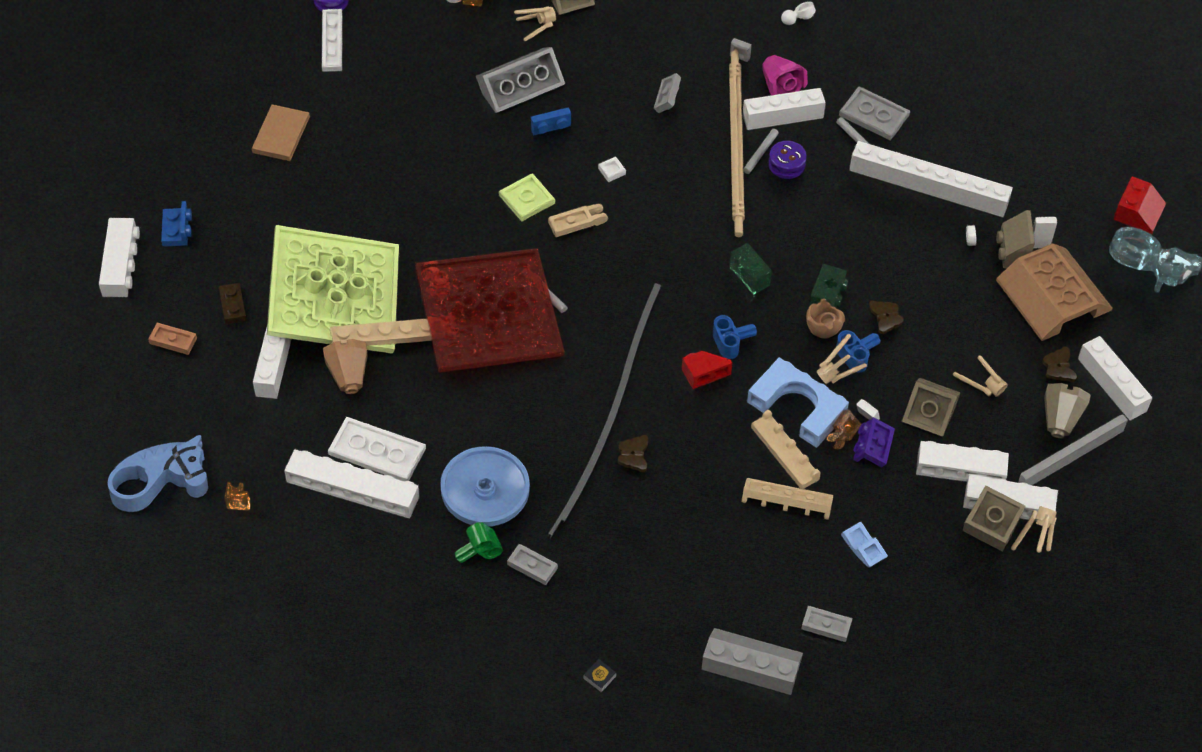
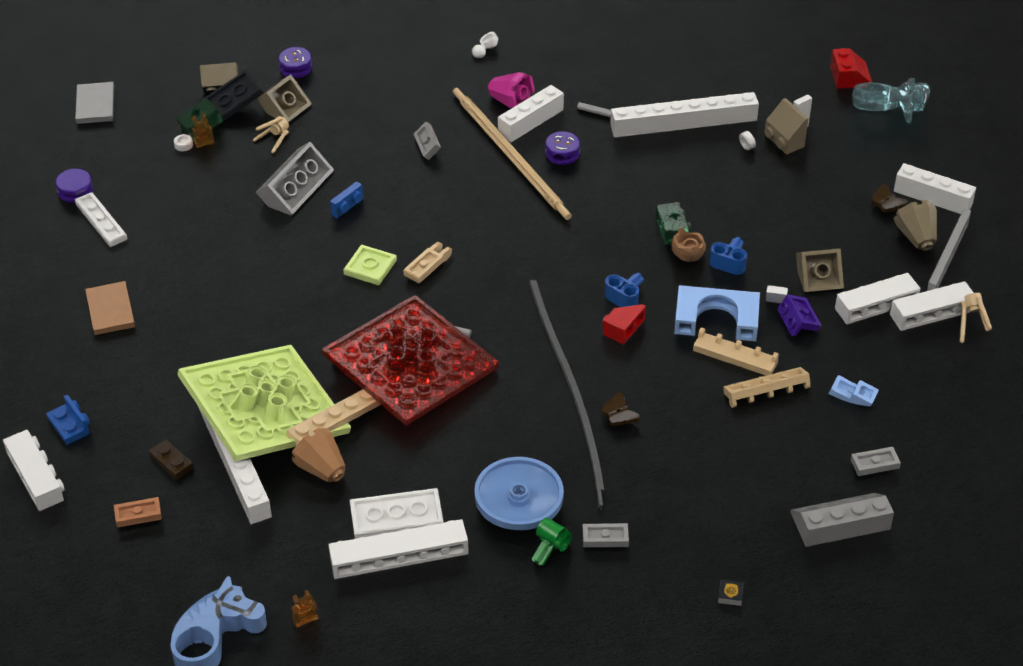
camera: 30 degrees left, 10 degrees down
white tile [598,157,626,182] -> none
clear green brick [729,243,772,295] -> none
light grey tile [730,38,752,62] -> none
light grey bar [743,129,779,174] -> none
tan plant [817,334,867,384] -> none
clear orange plate [827,410,861,449] -> none
light grey tile [839,87,910,140] -> none
dark brown animal [869,300,903,334] -> none
tan plant [953,356,1008,397] -> none
dark tan slope [963,485,1026,552] -> none
medium nougat slope [996,243,1112,341] -> none

